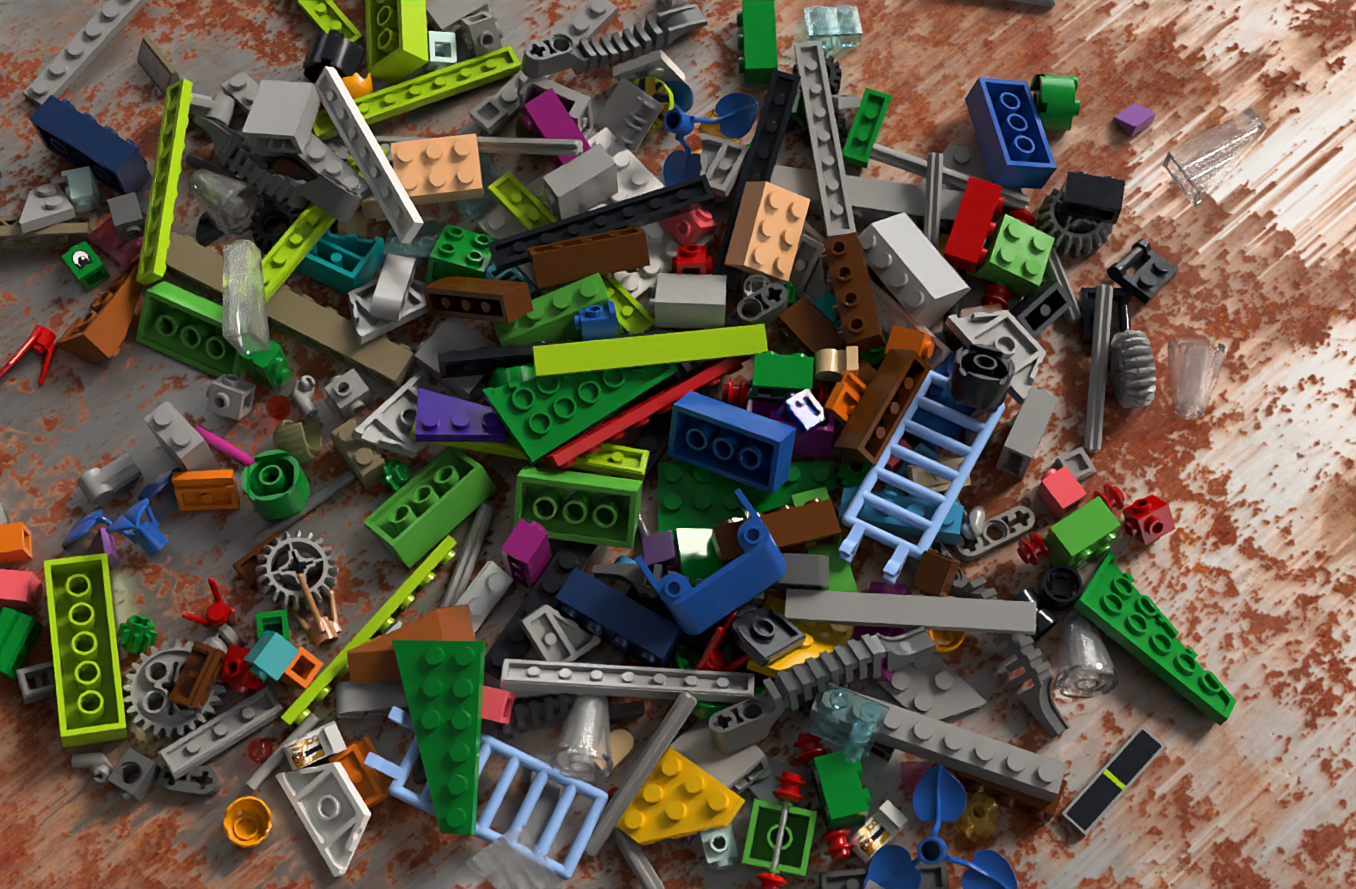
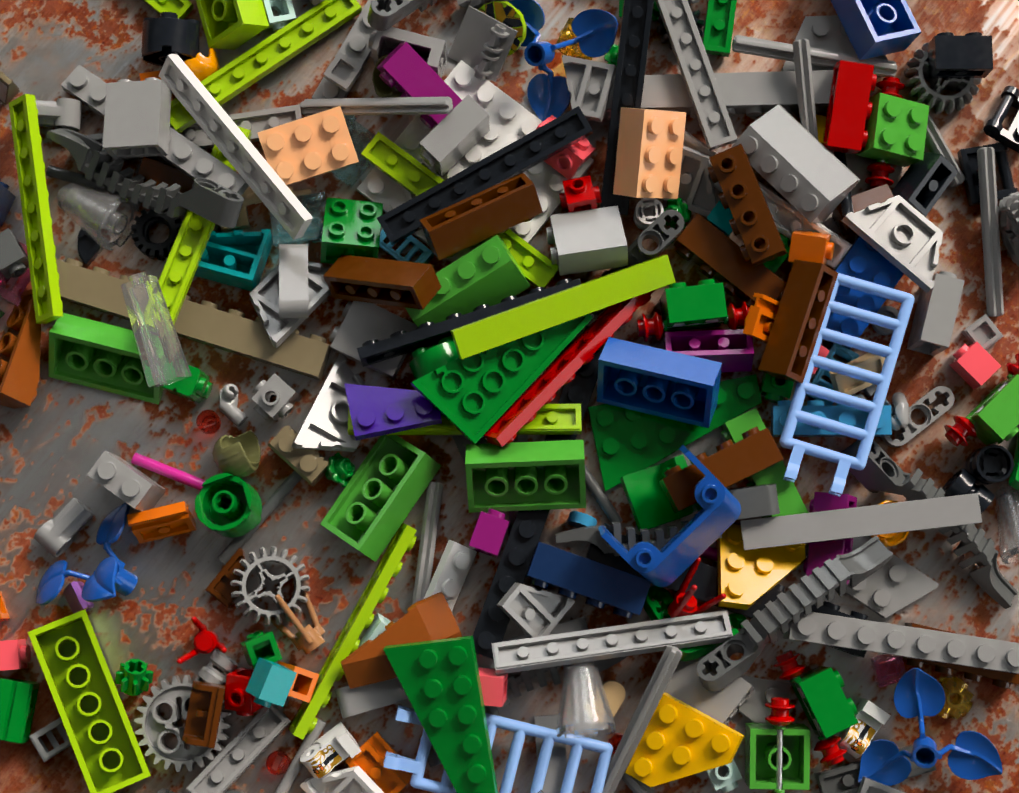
camera: 15 degrees left, 15 degrees up
light grey brick [206,374,256,420] -> none
blue brick [574,301,618,341] -> none
medium lavender slope [642,530,675,567] -> none
black tile [731,605,806,668] -> none
clear blue bracket [776,388,828,434] -> none
clear light blue hinge [808,682,890,763] -> none
tan leg [815,346,859,382] -> none
reddish brown brick [912,550,961,597] -> none
black brick [947,344,1015,413] -> none

